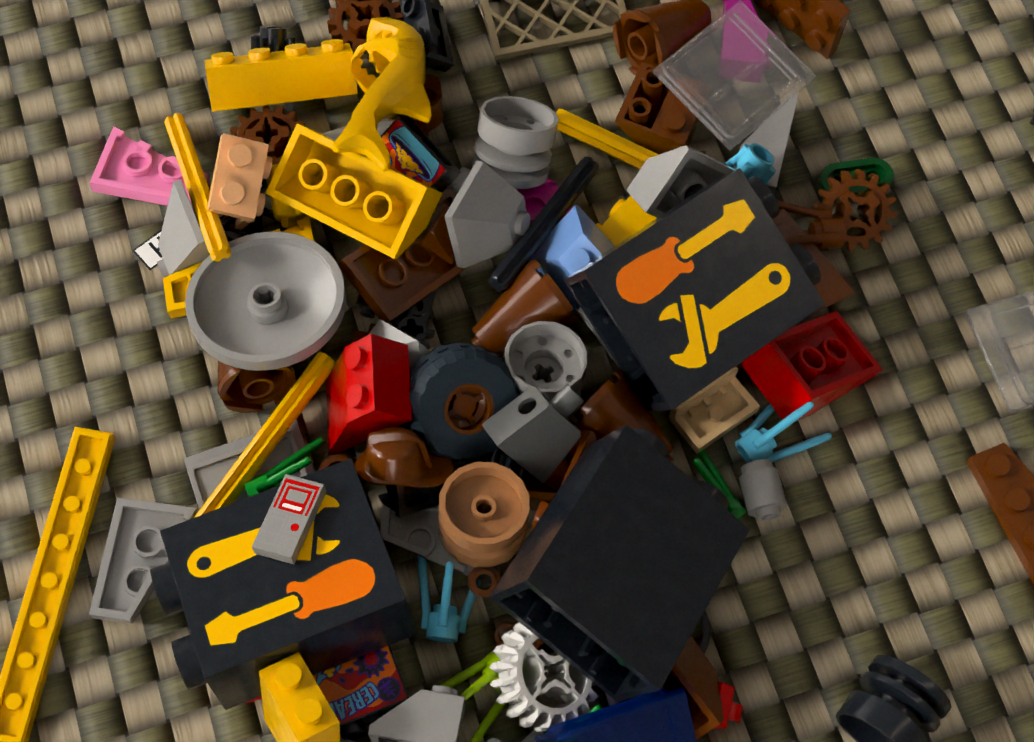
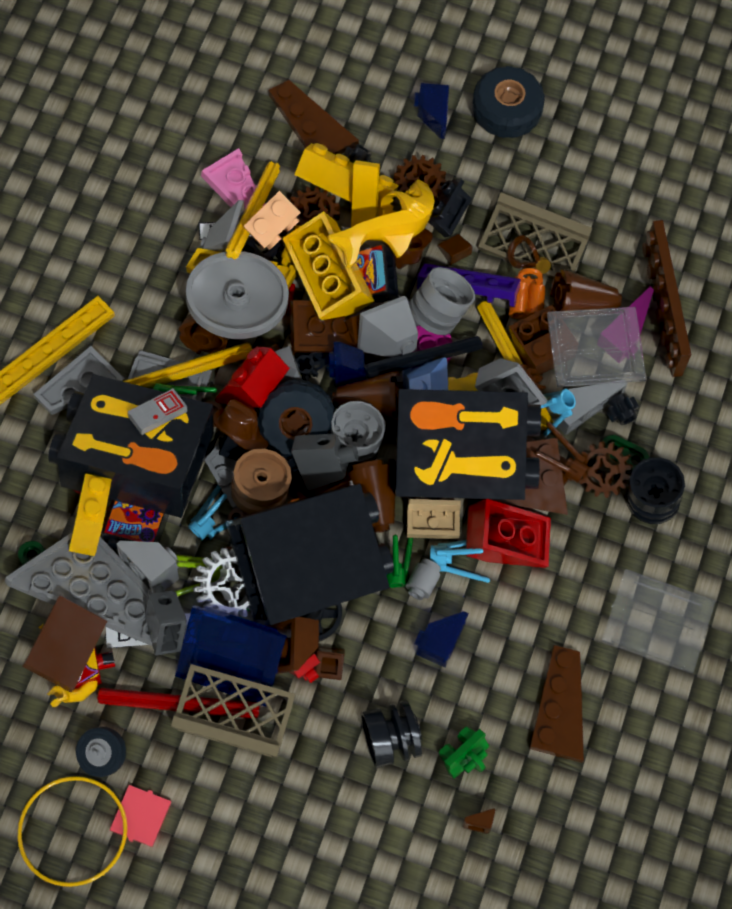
camera: 35 degrees right, 0 degrees up
none -> reddish brown wing [269,80,359,155]
none -> reddish brown slope [315,647,345,680]
none -> clear blue slope [328,341,366,386]
none -> yellow tile [351,160,380,227]
none -> clear blue slope [414,611,469,668]
none -> dark purple hinge [417,263,521,307]
none -> reddish brown slope [438,234,473,265]
none -> green hips [439,726,489,779]
none -> reddish brown piece [507,235,551,274]
none -> orange piece [509,268,545,319]
none -> black gear [606,394,640,425]
none -> black wheel [626,457,685,524]

